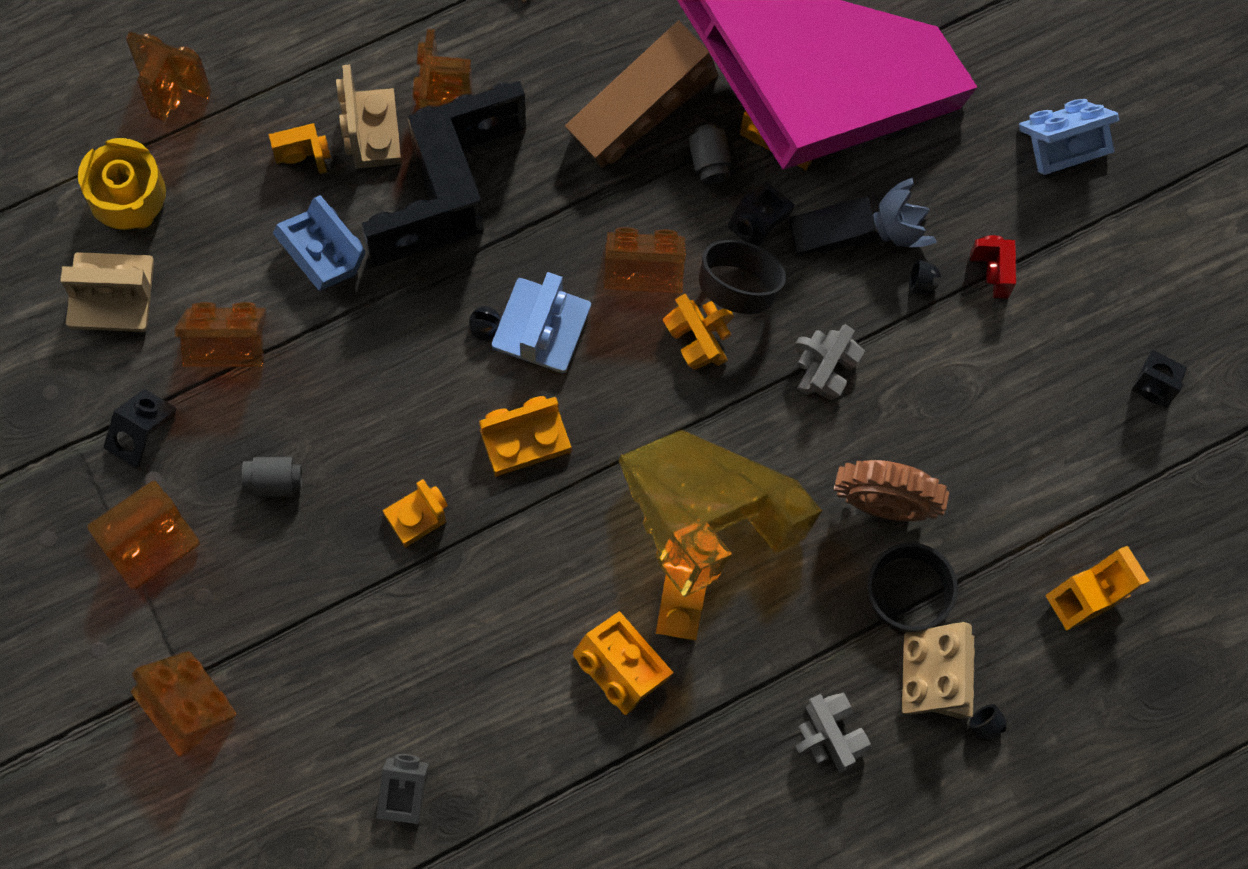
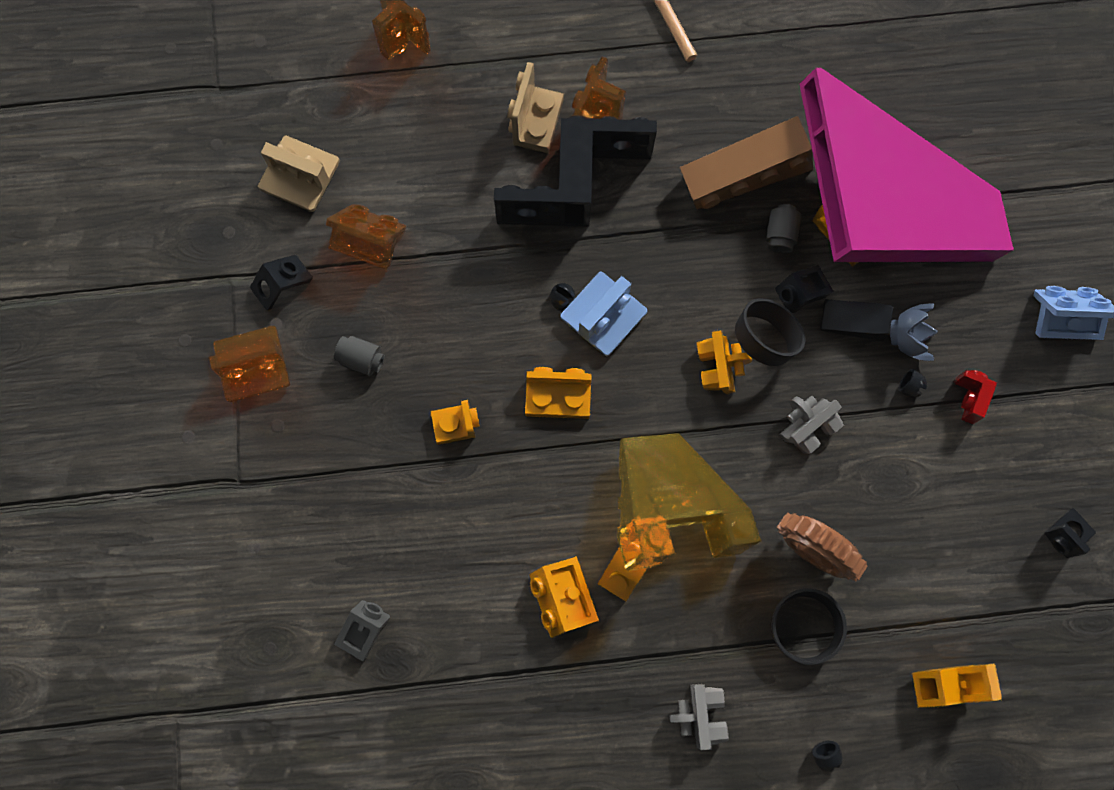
camera: 25 degrees right, 5 degrees up
yellow brick [78,138,166,230] -> none
clear orange bracket [130,651,237,757] -> none
light orange bracket [268,123,331,174] -> none
medium blue bracket [273,196,366,291] -> none
clear orange bracket [604,227,686,293] -> none
tan bracket [902,622,975,719] -> none

